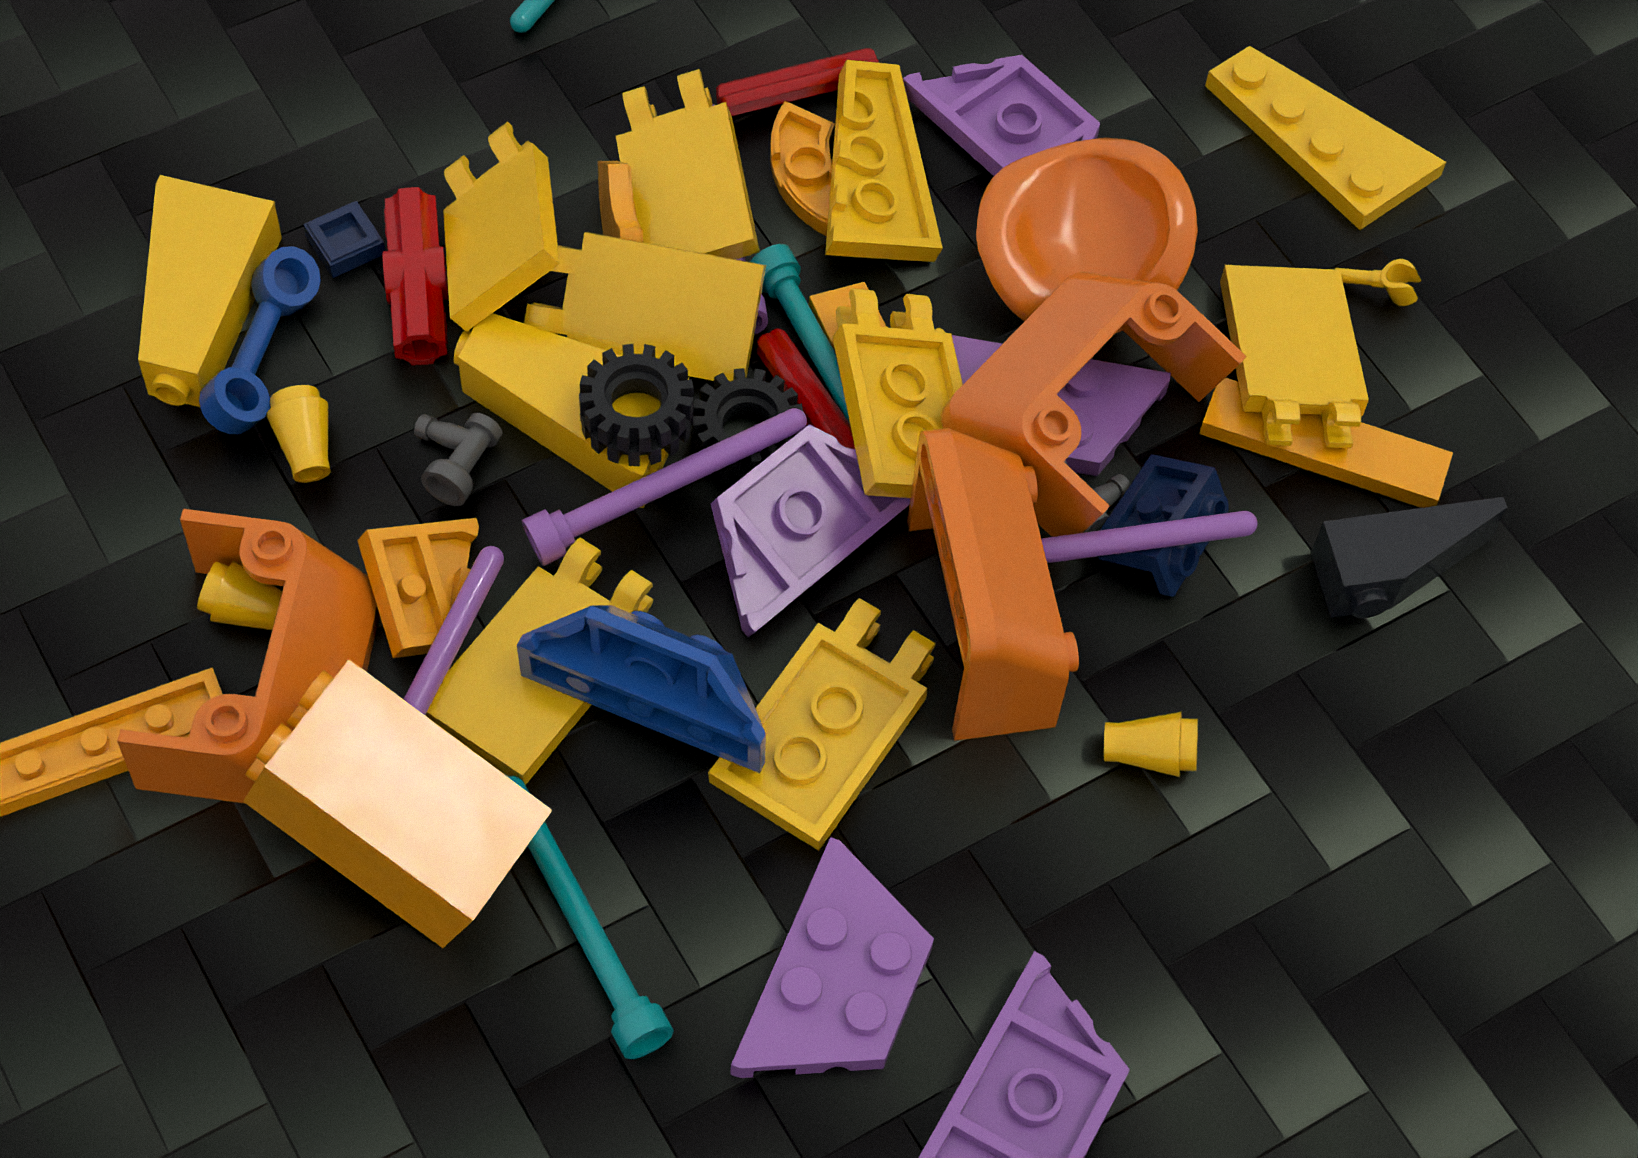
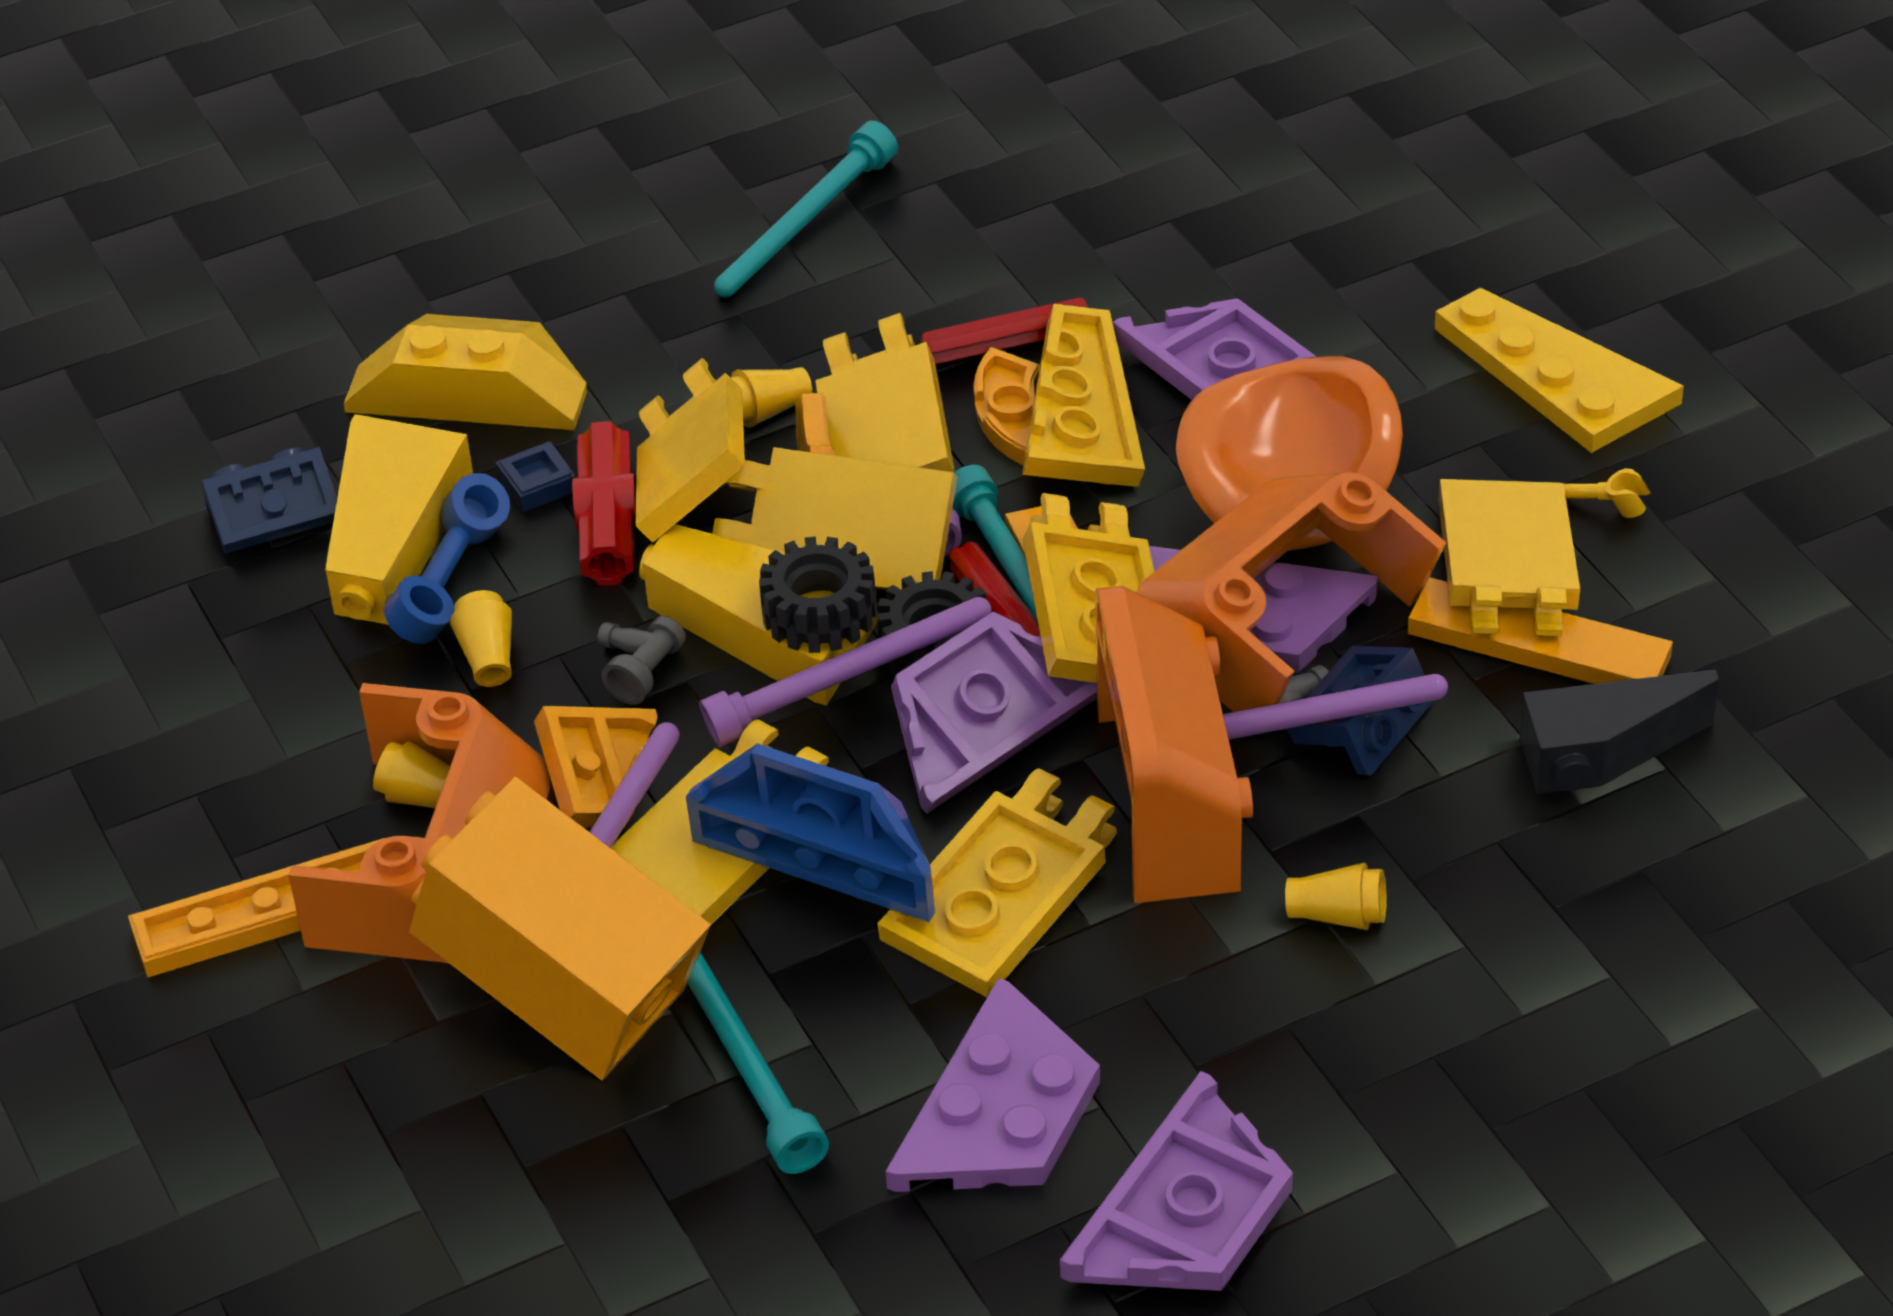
camera: 10 degrees right, 15 degrees down
none -> dark blue bracket [202,447,337,554]
none -> yellow wedge [343,314,587,430]
none -> yellow cone [730,367,812,428]

